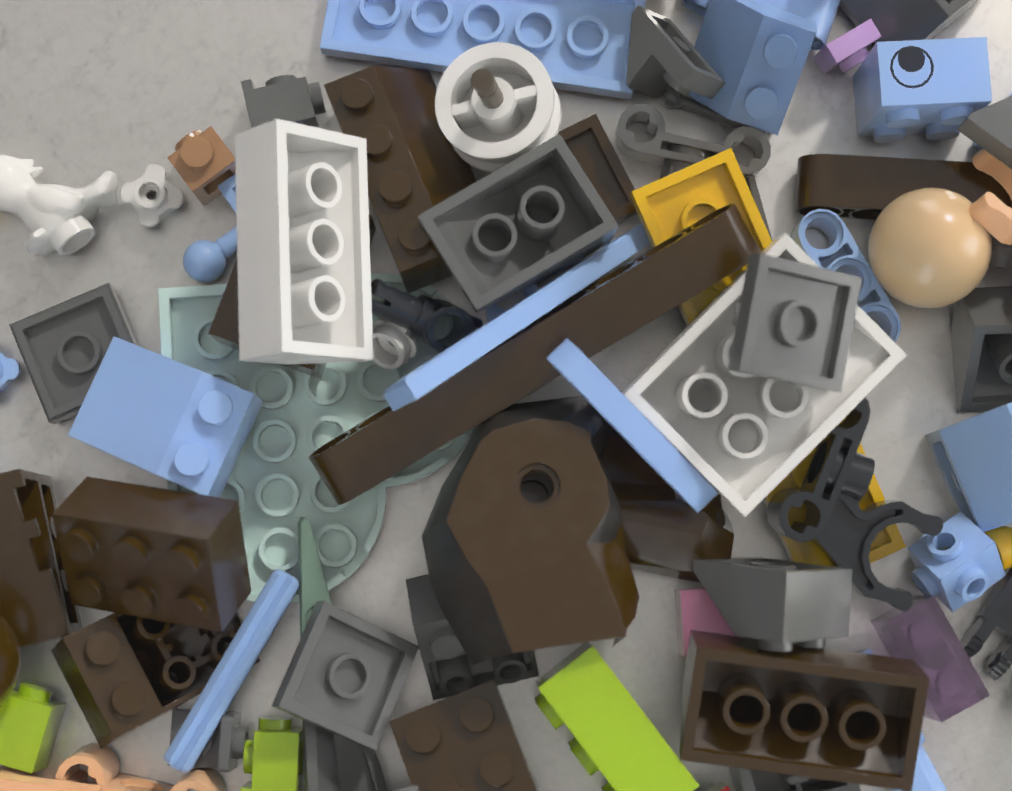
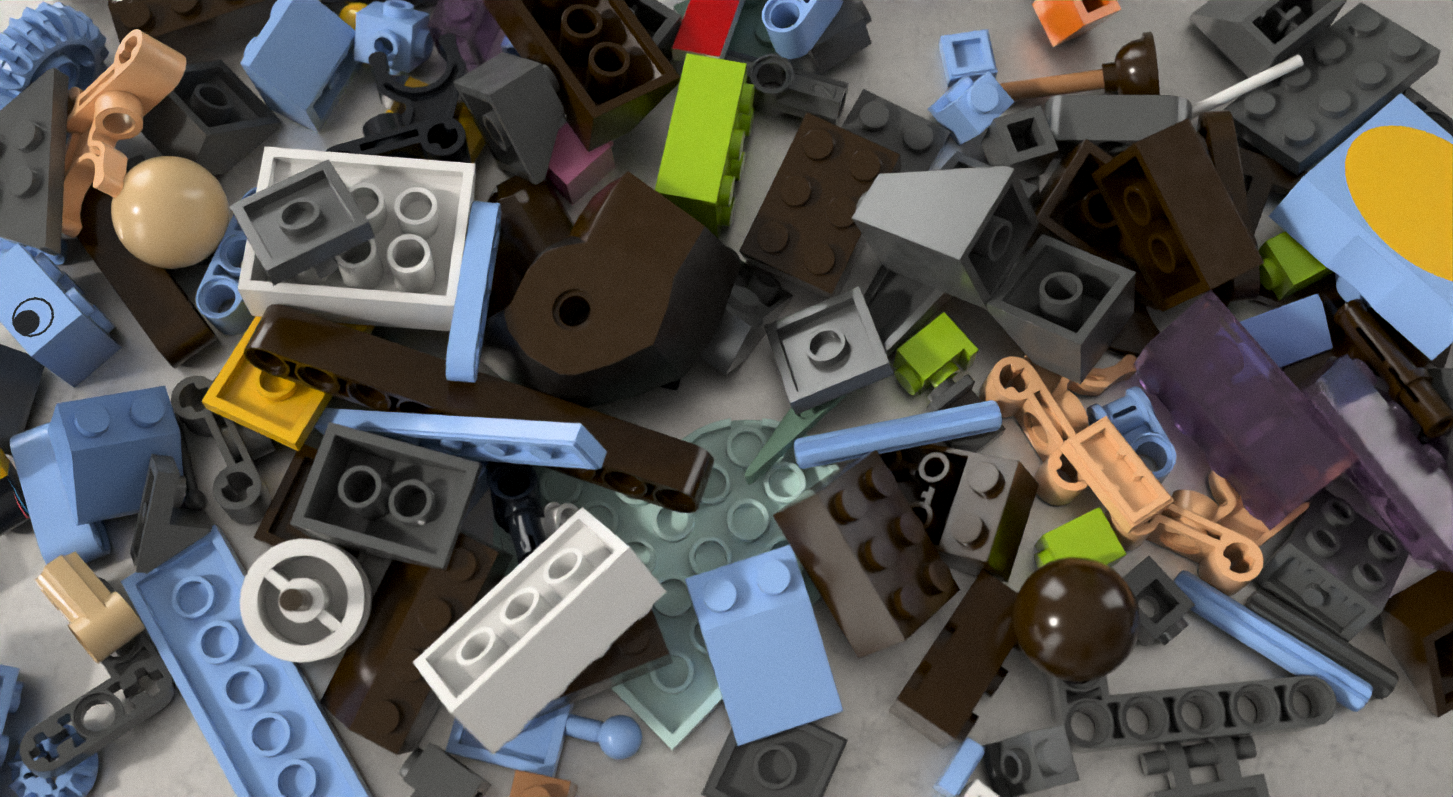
camera: 125 degrees left, 10 degrees down
lavender plate [813,18,882,75] -> none

